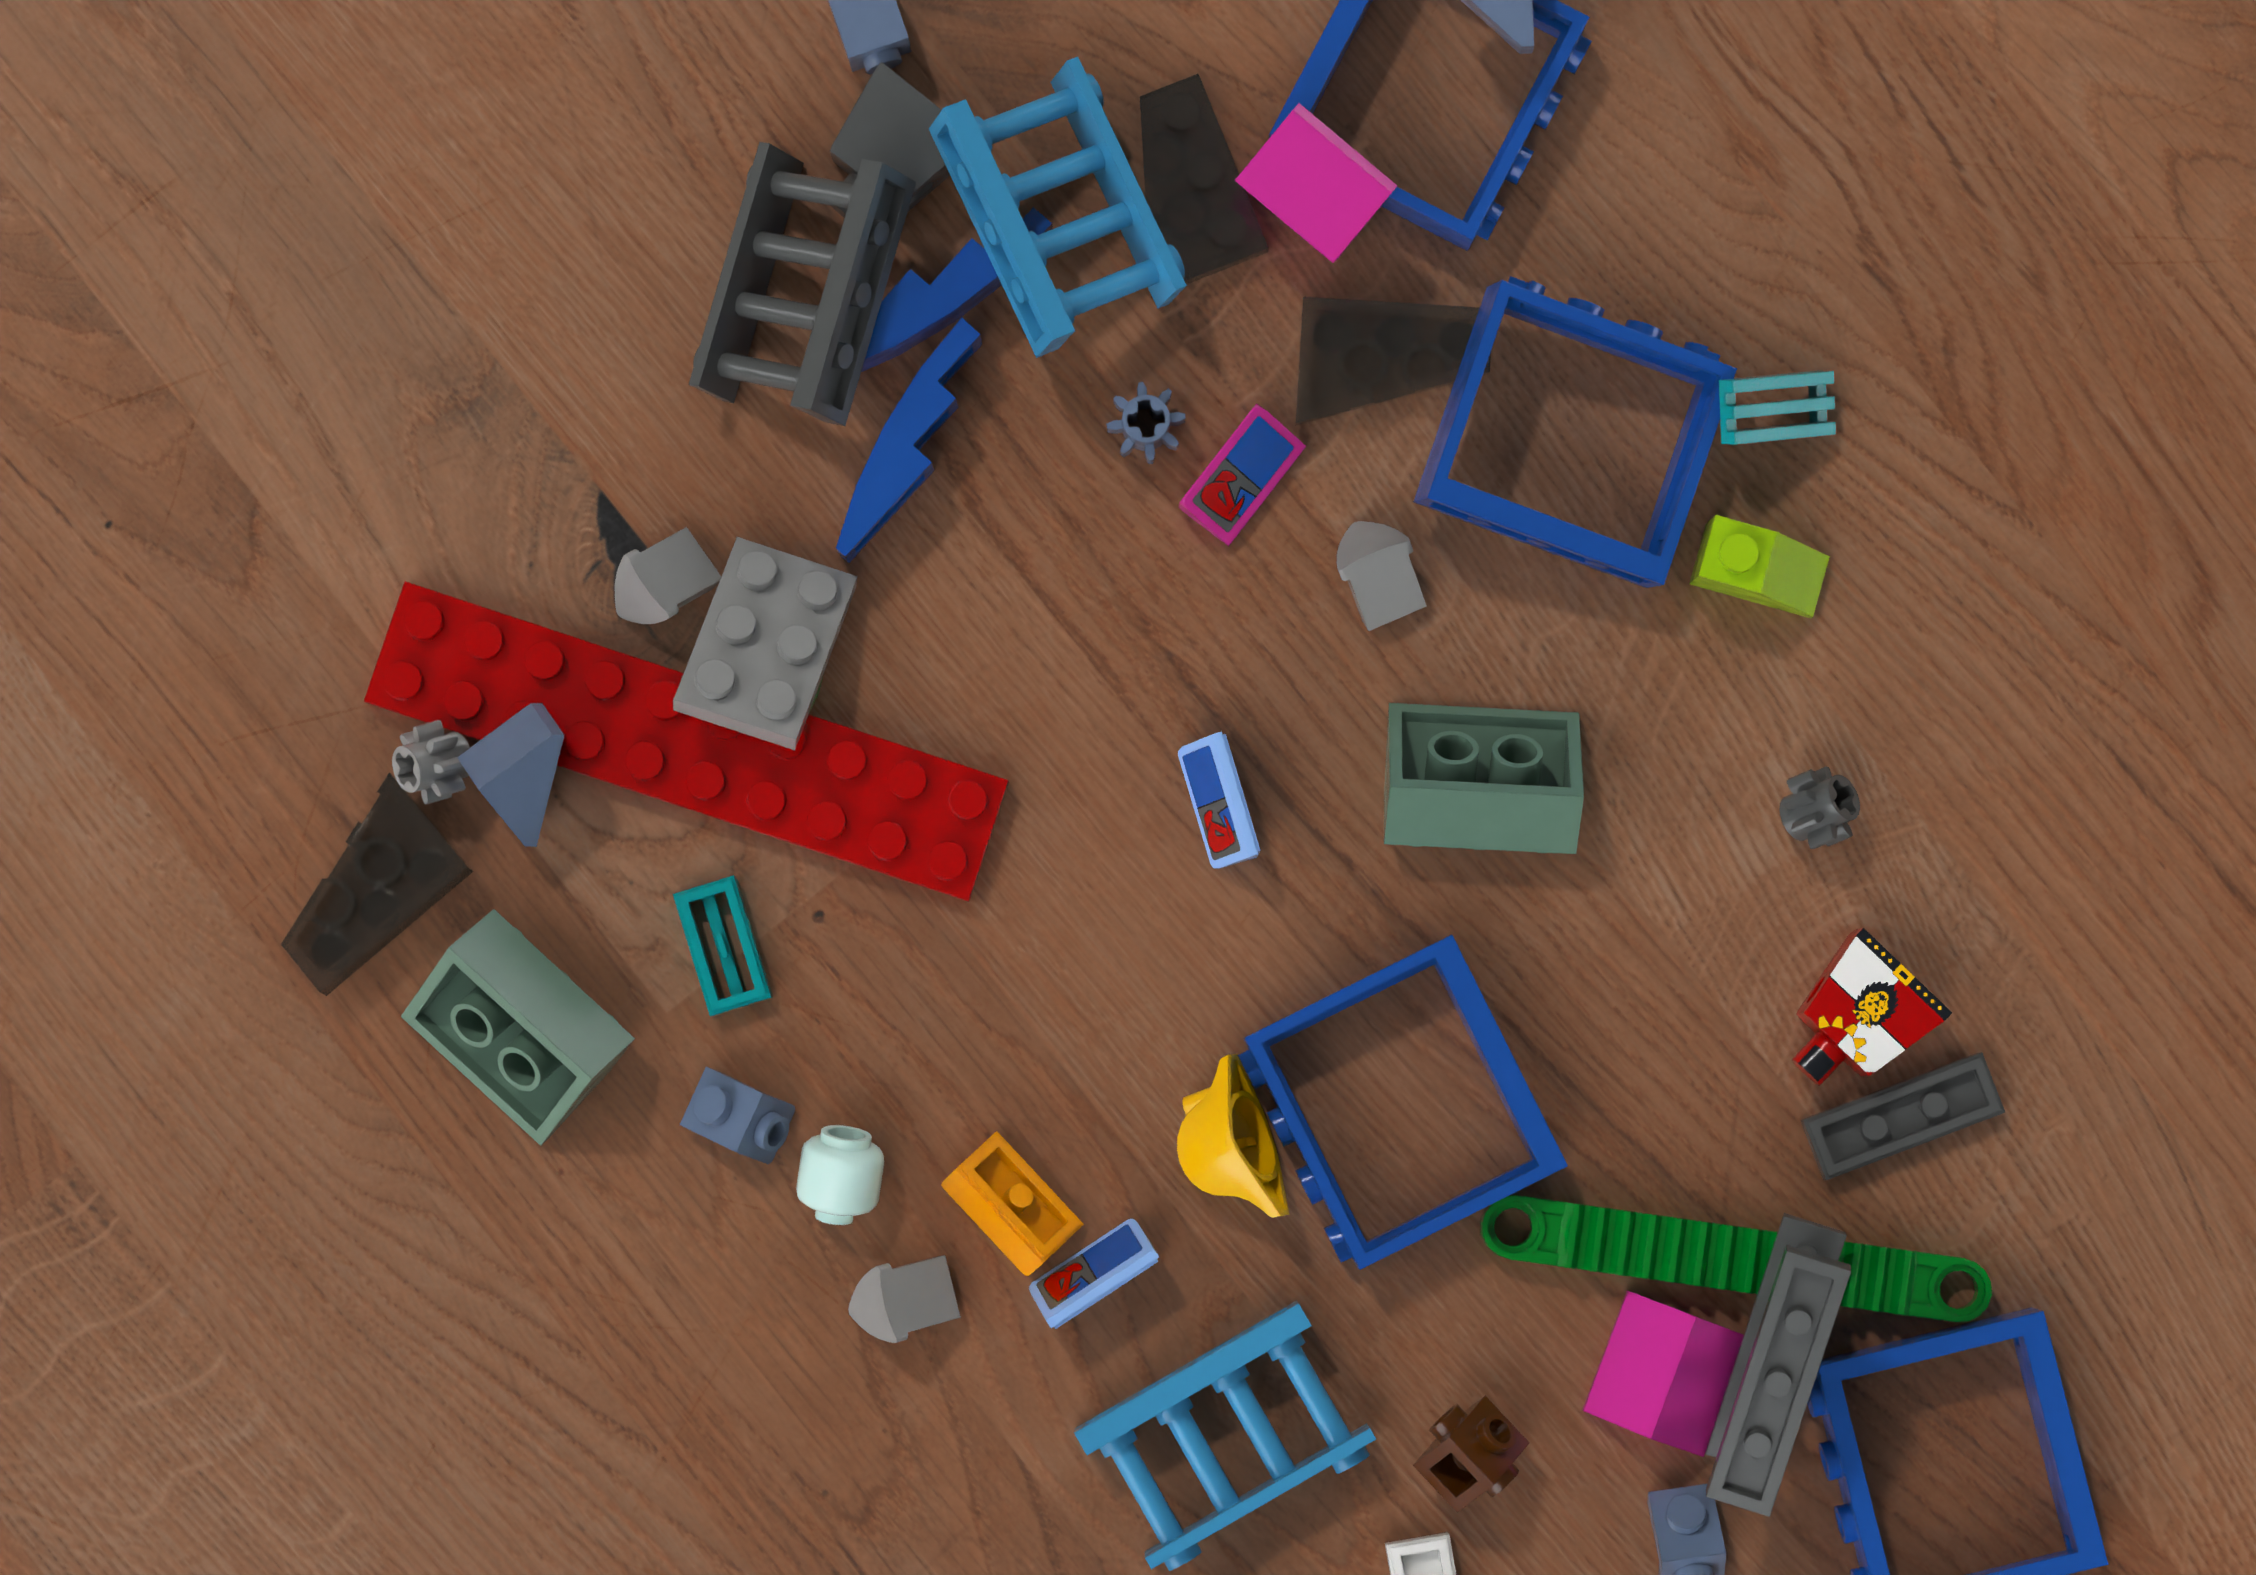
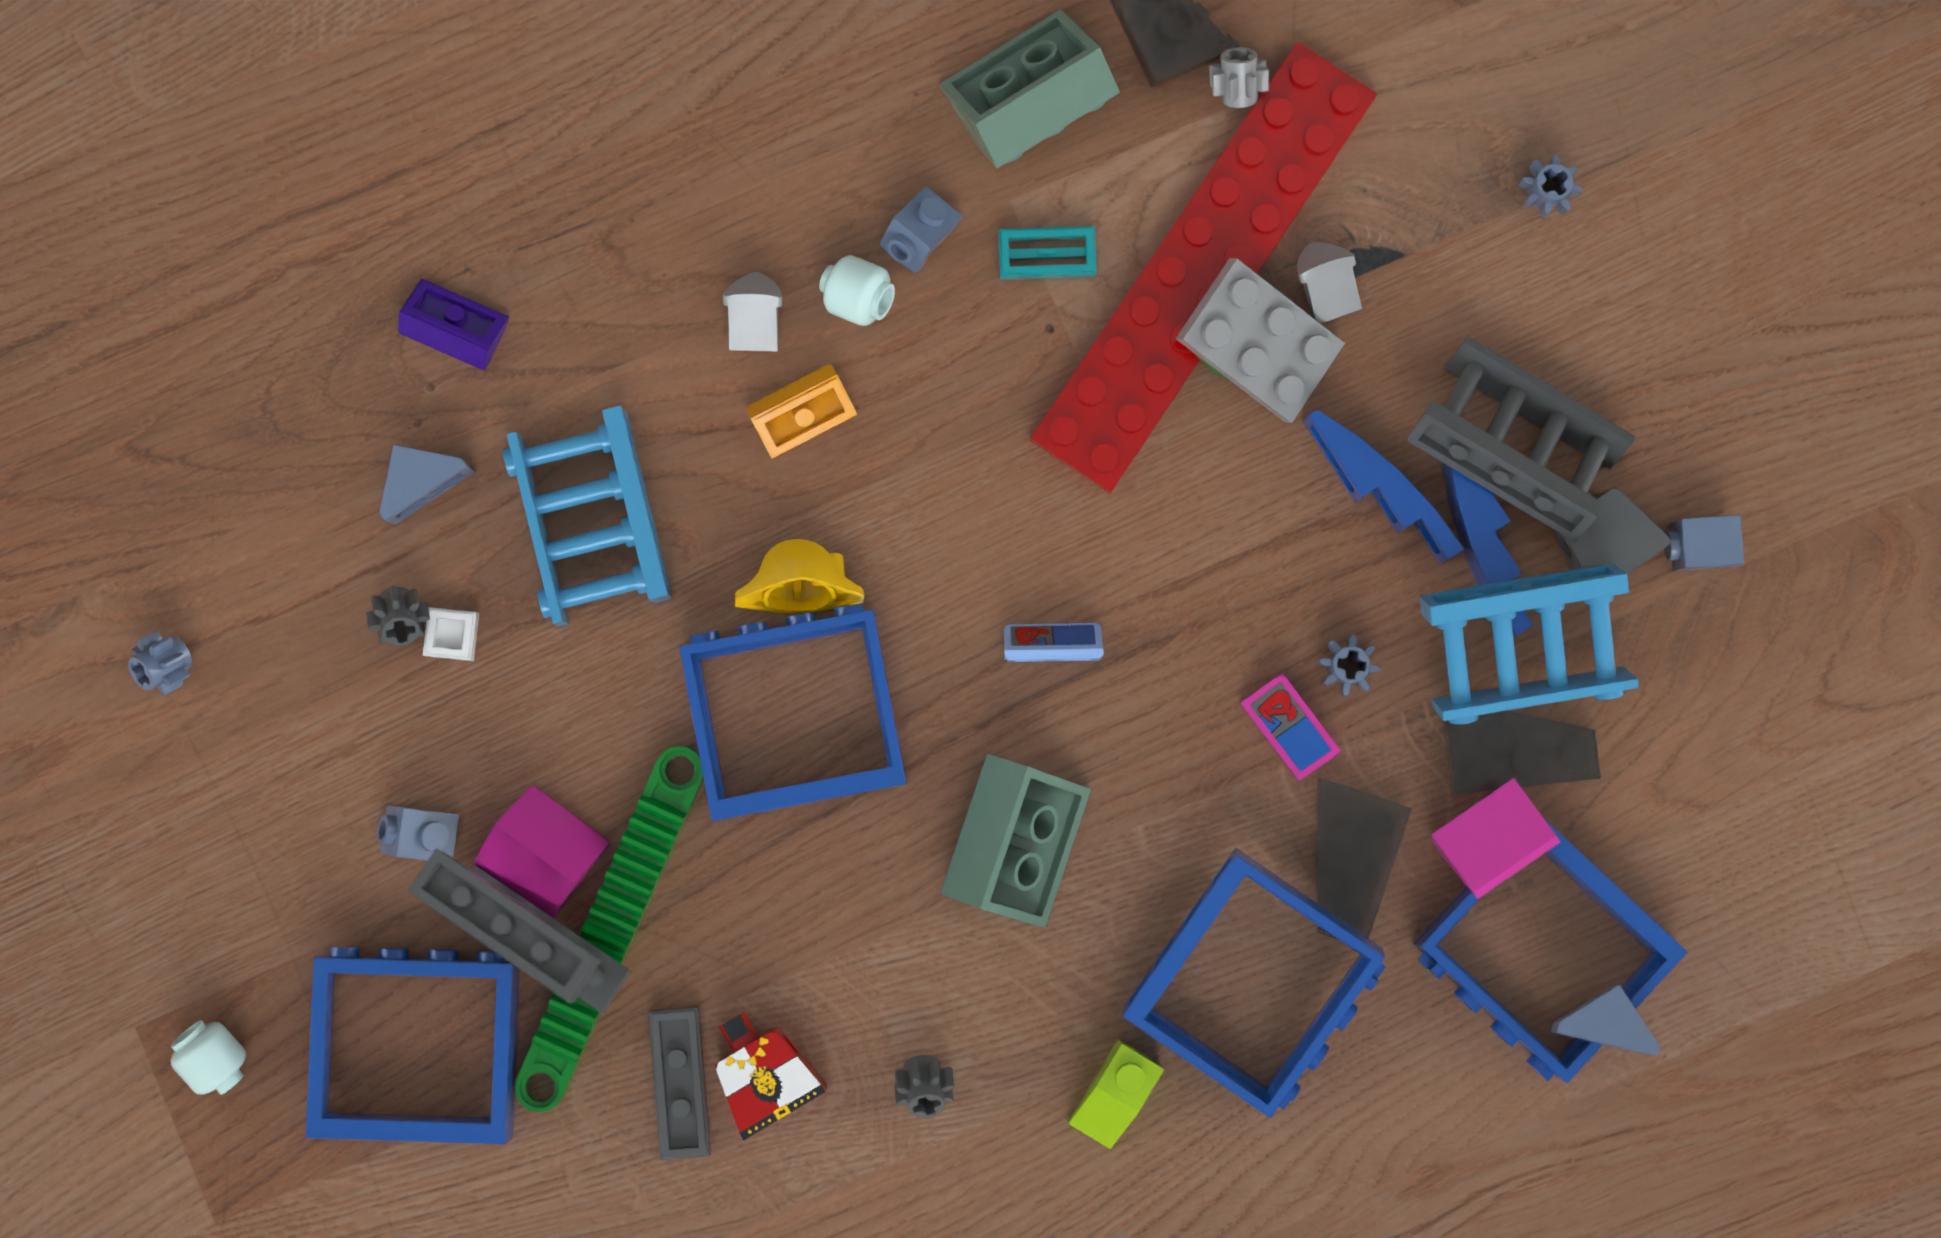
camera: 105 degrees right, 0 degrees up
sand blue slope [457,703,564,847] -> none
slope [1029,1218,1159,1329] -> none
light grey tile [1337,521,1427,631] -> none
reddish brown brick [1413,1395,1529,1513] -> none
teal tile [1719,371,1836,445] -> none
none -> sand blue gear [1518,155,1582,219]

